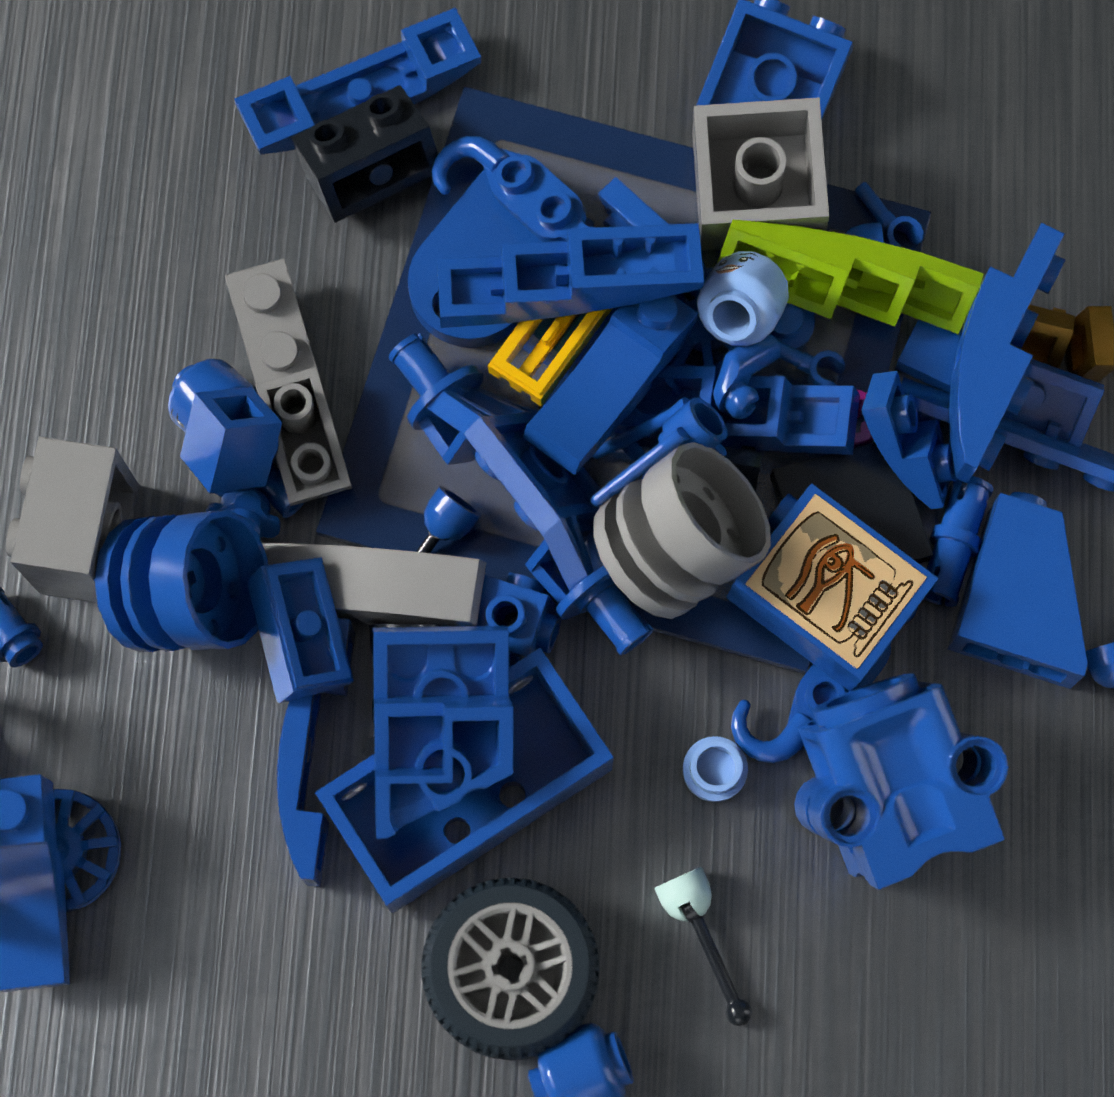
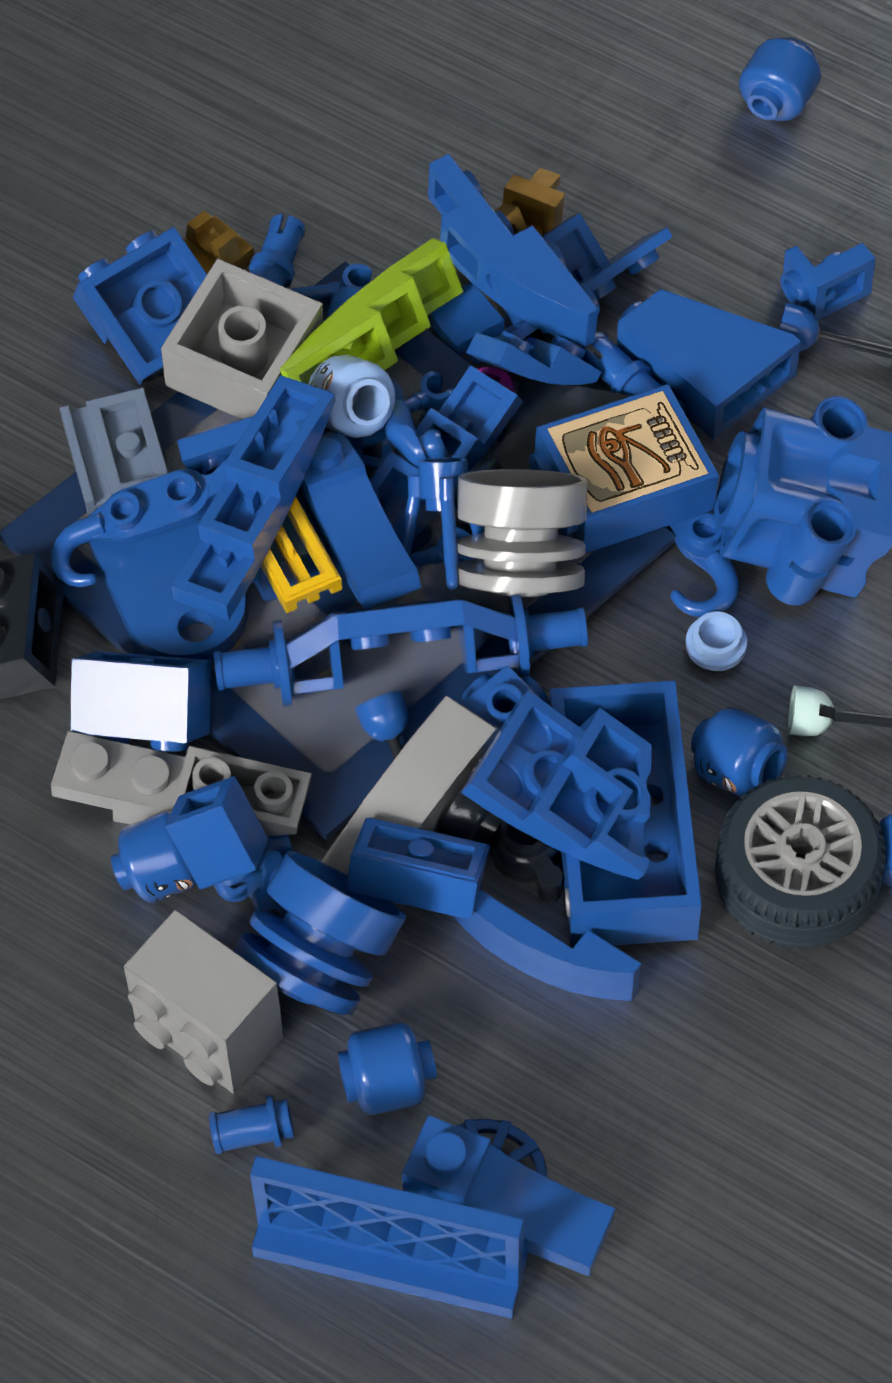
camera: 60 degrees left, 15 degrees down
none -> sand blue plate [60,388,168,516]
none -> brick [71,651,212,752]
none -> pearl gold tile [183,210,254,274]
none -> blue pin [249,214,306,288]
none -> blue head [338,1022,437,1115]
none -> blue head [691,707,788,797]

